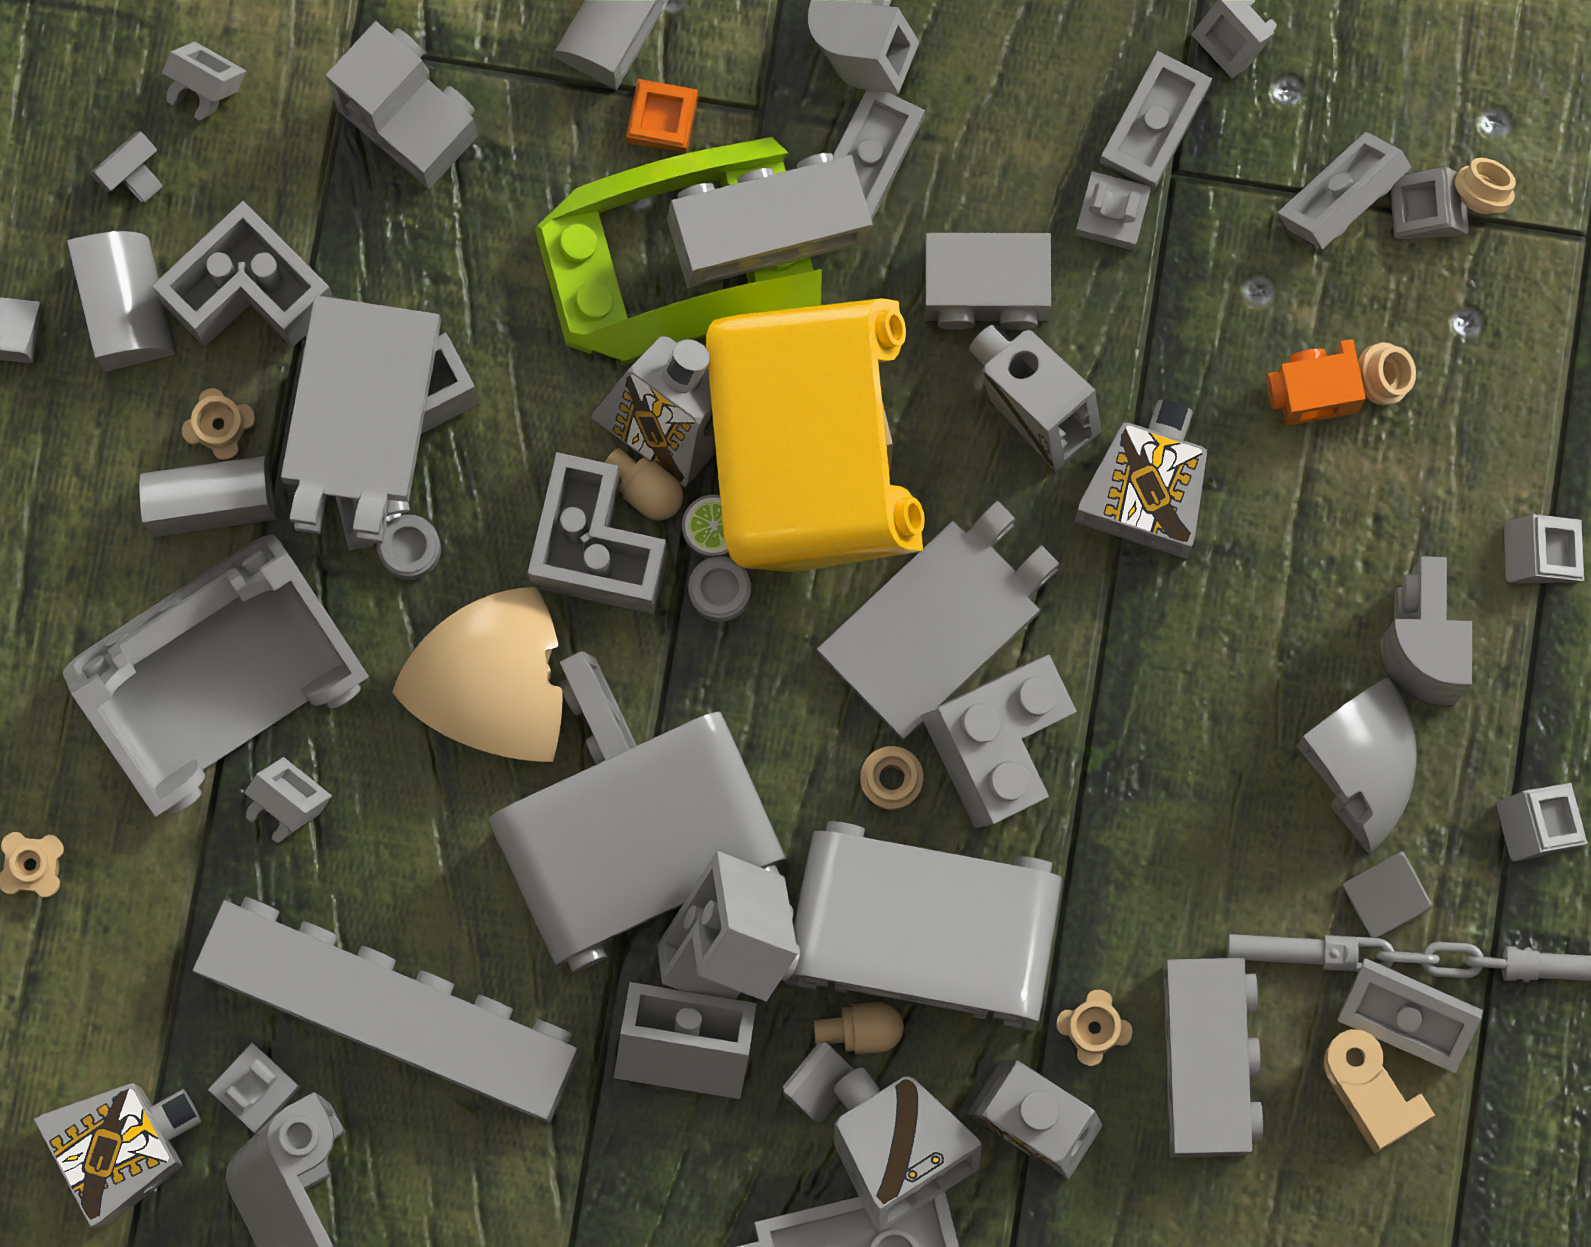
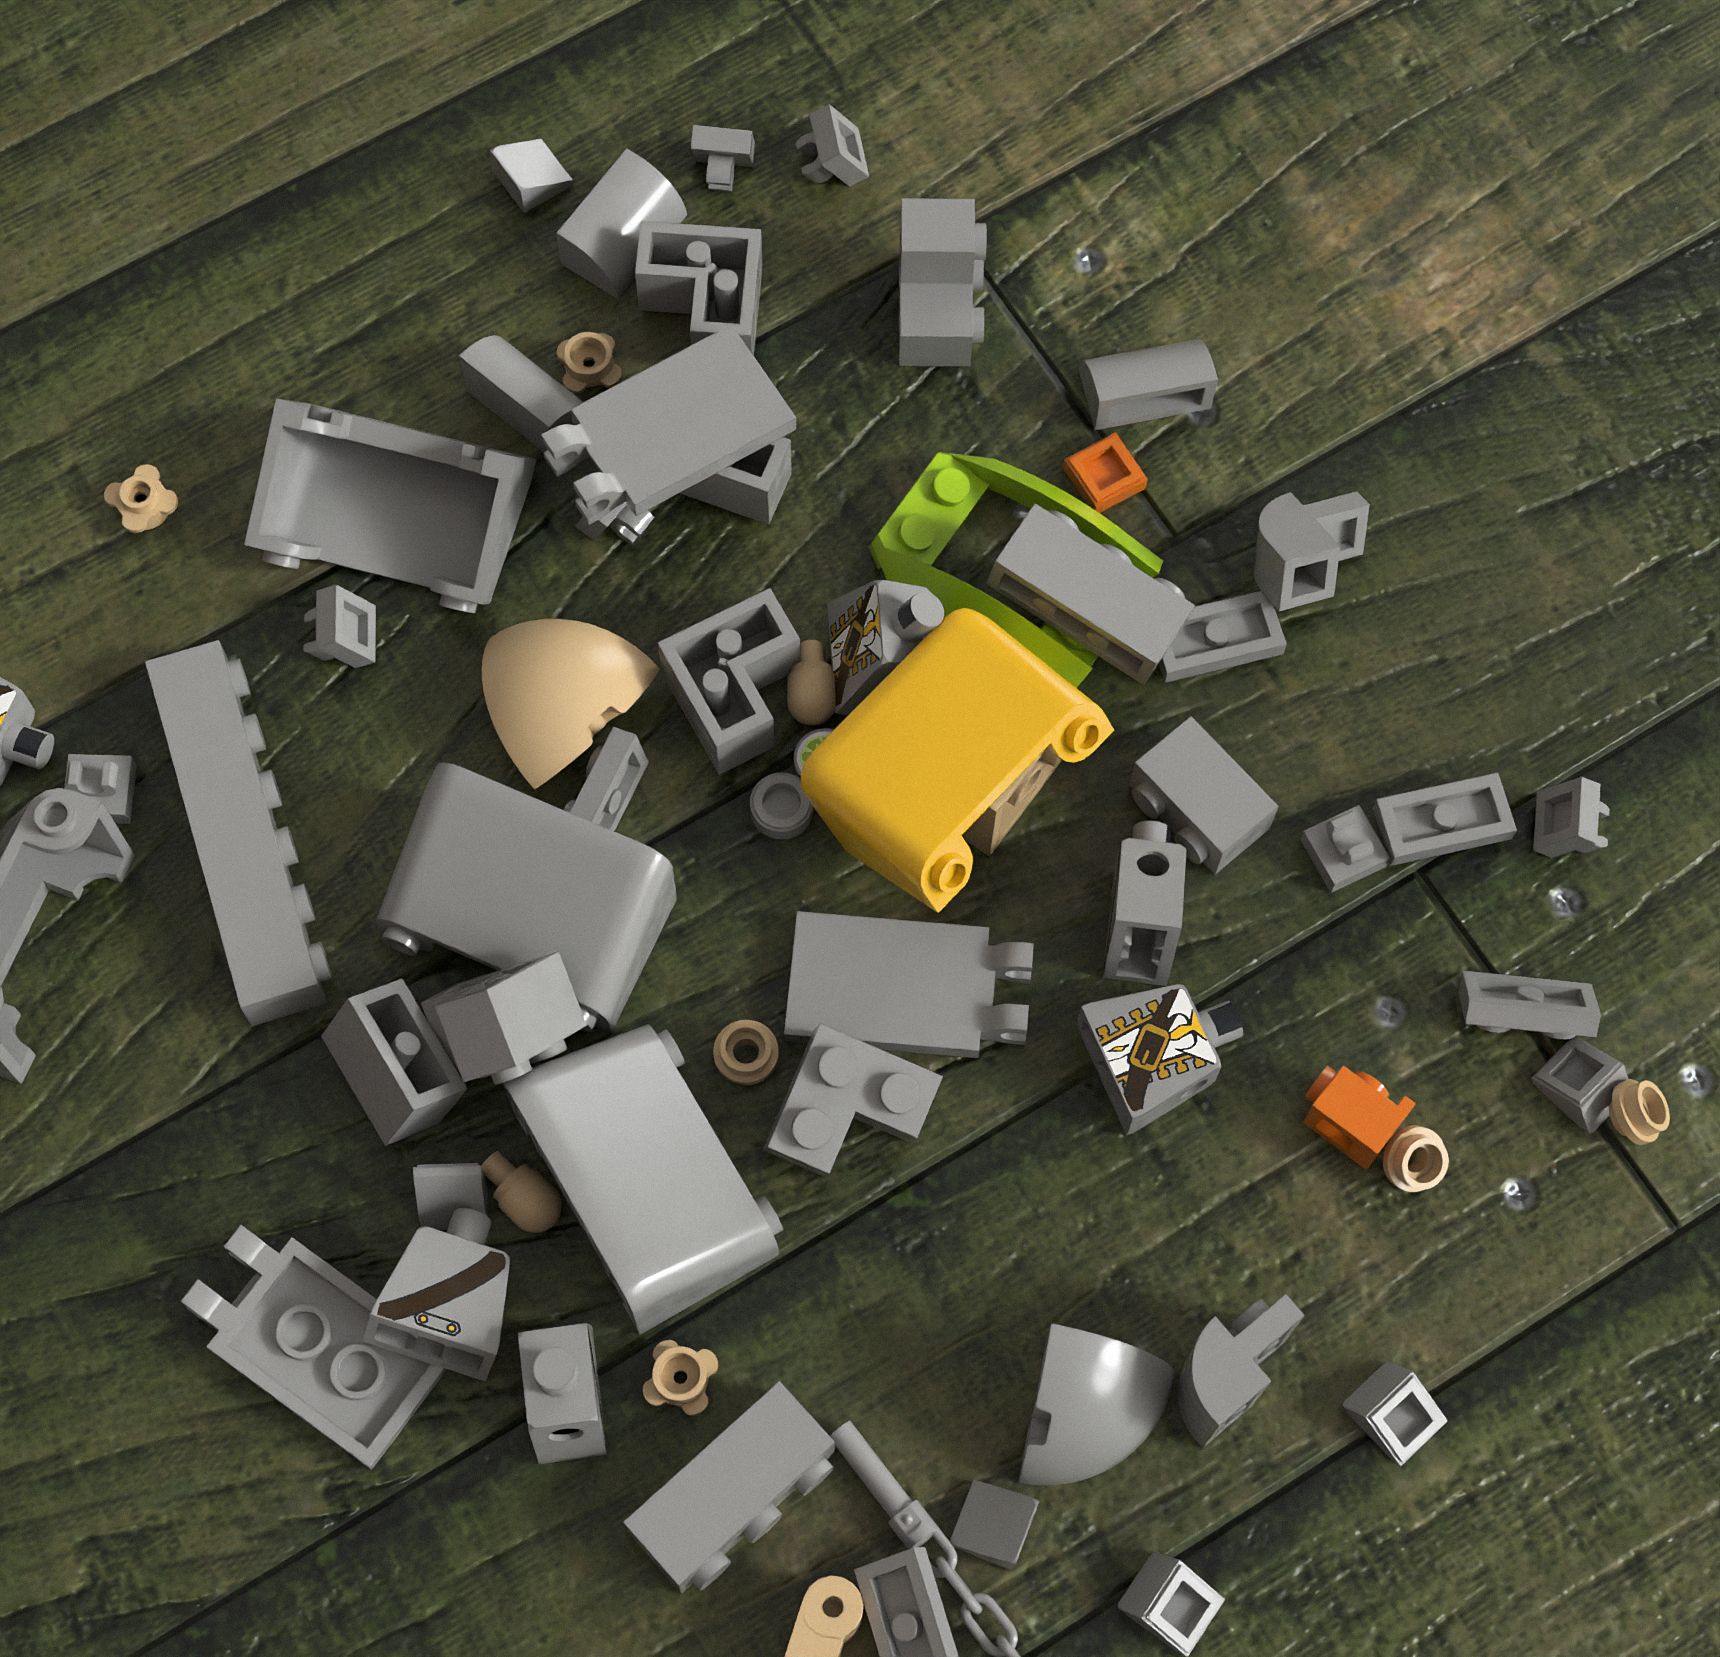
camera: 45 degrees right, 10 degrees down
light grey tile [377,515,441,580] -> none

